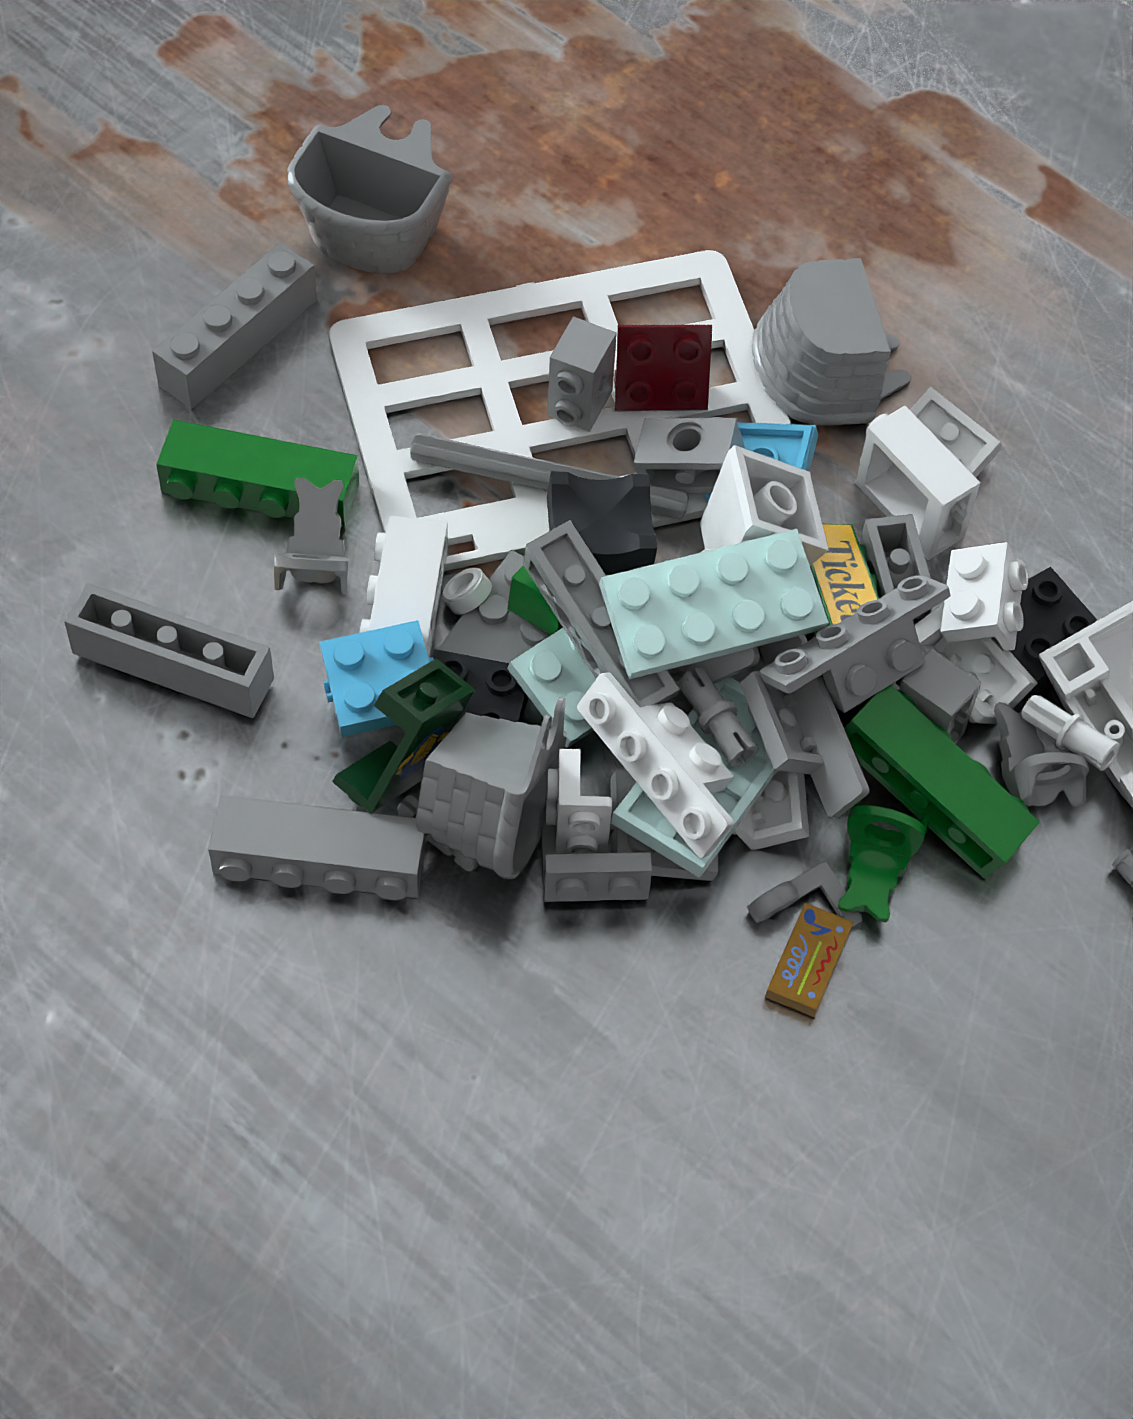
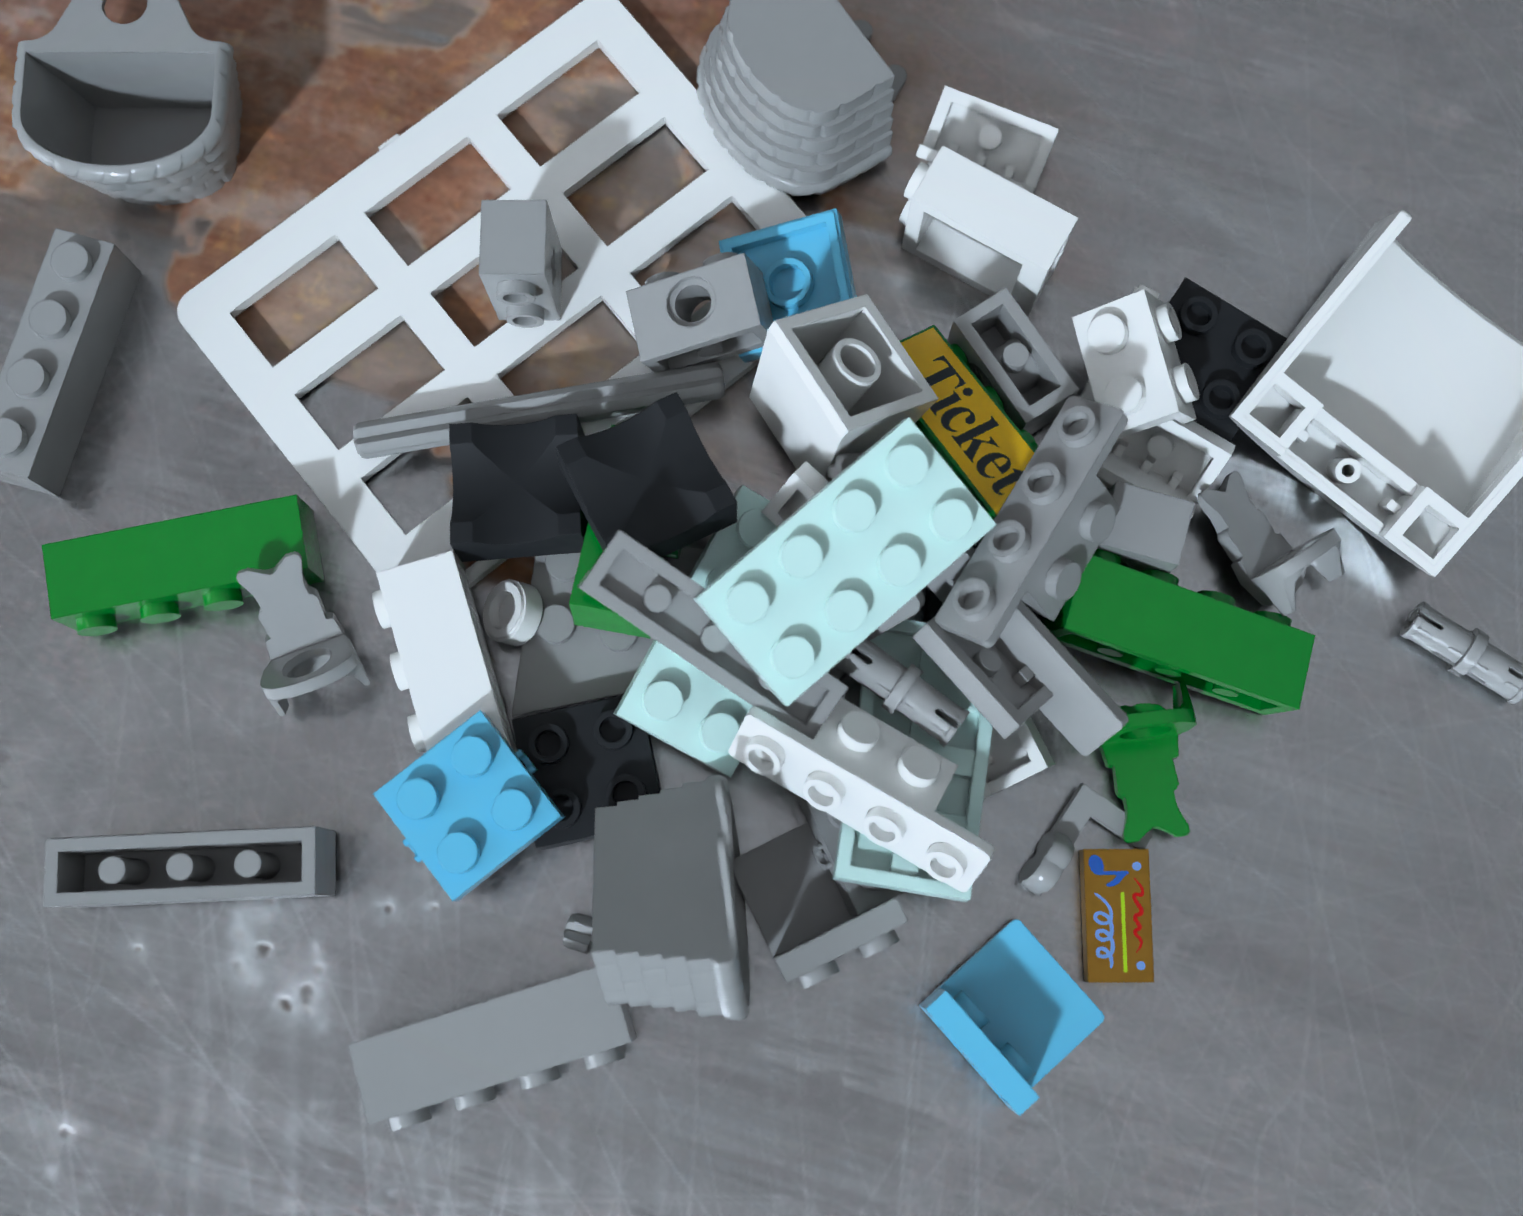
camera: 20 degrees left, 20 degrees up
dark green panel [332,658,476,814] -> none
white bracket [546,749,612,854] -> none
dark red hinge [614,325,712,411] -> none
white axle [1021,695,1120,771] -> none
none -> black brick [449,413,588,562]
none -> medium azure bracket [919,919,1104,1116]

